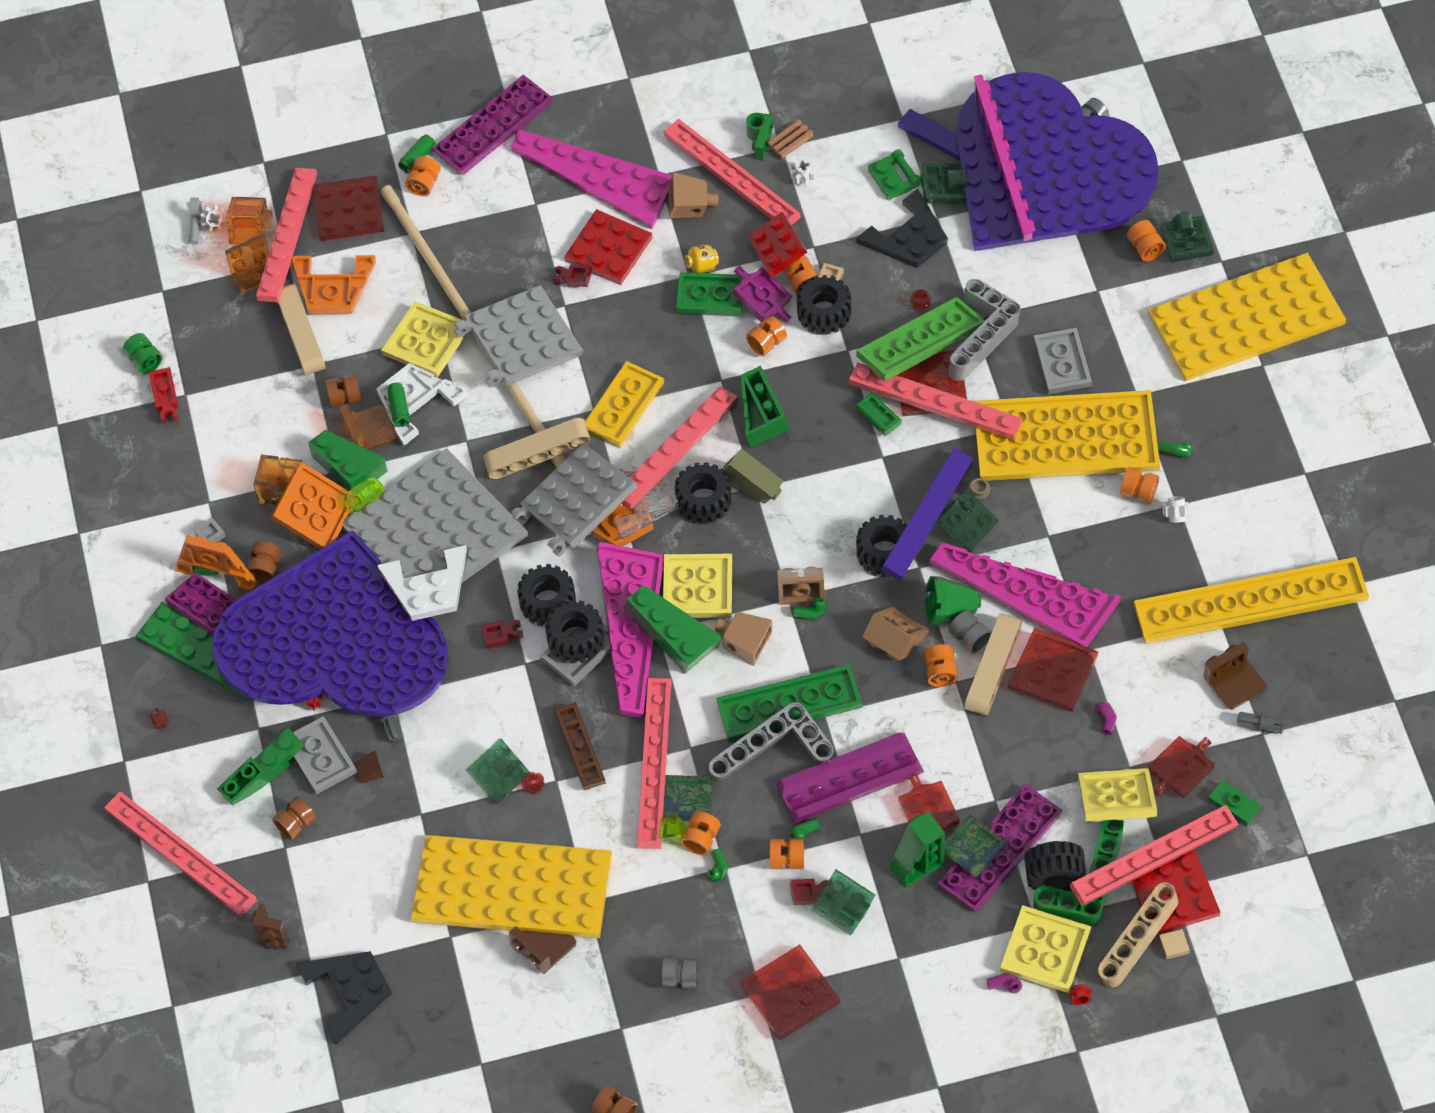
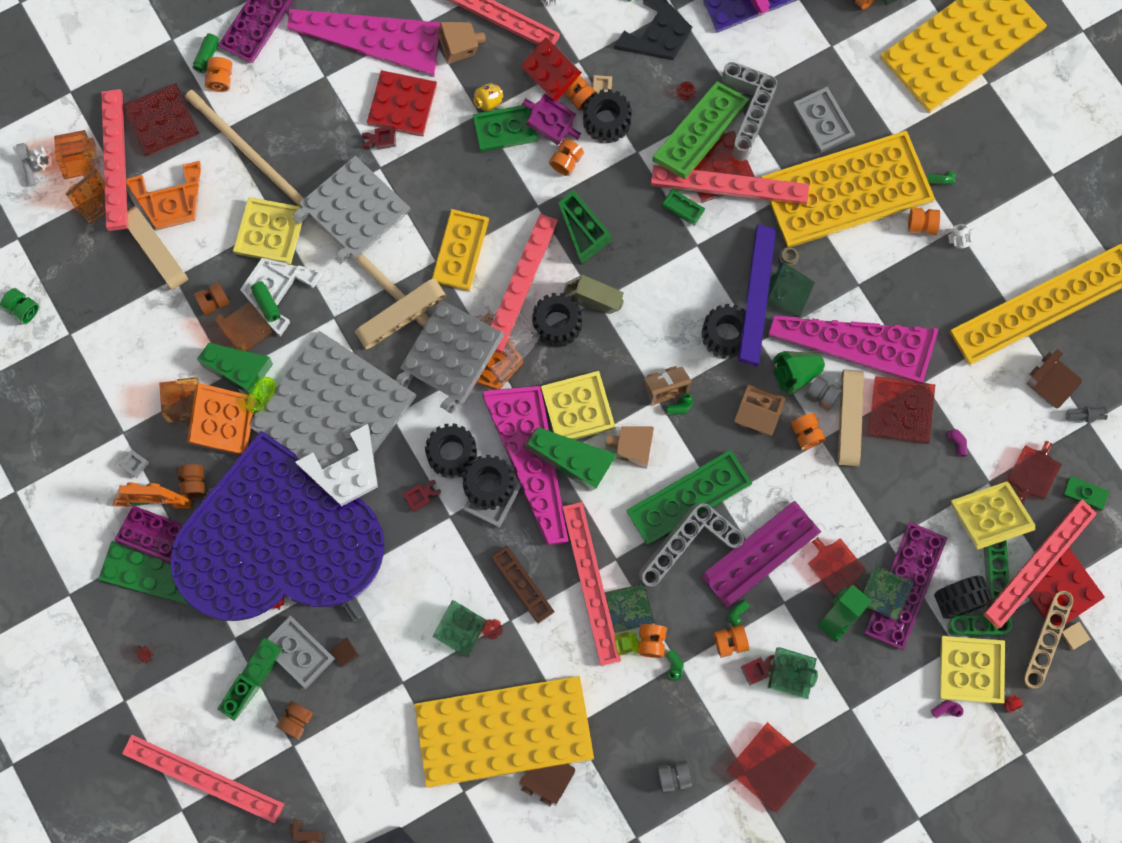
camera: 20 degrees left, 15 degrees up
red plate [149,367,179,424] -> none

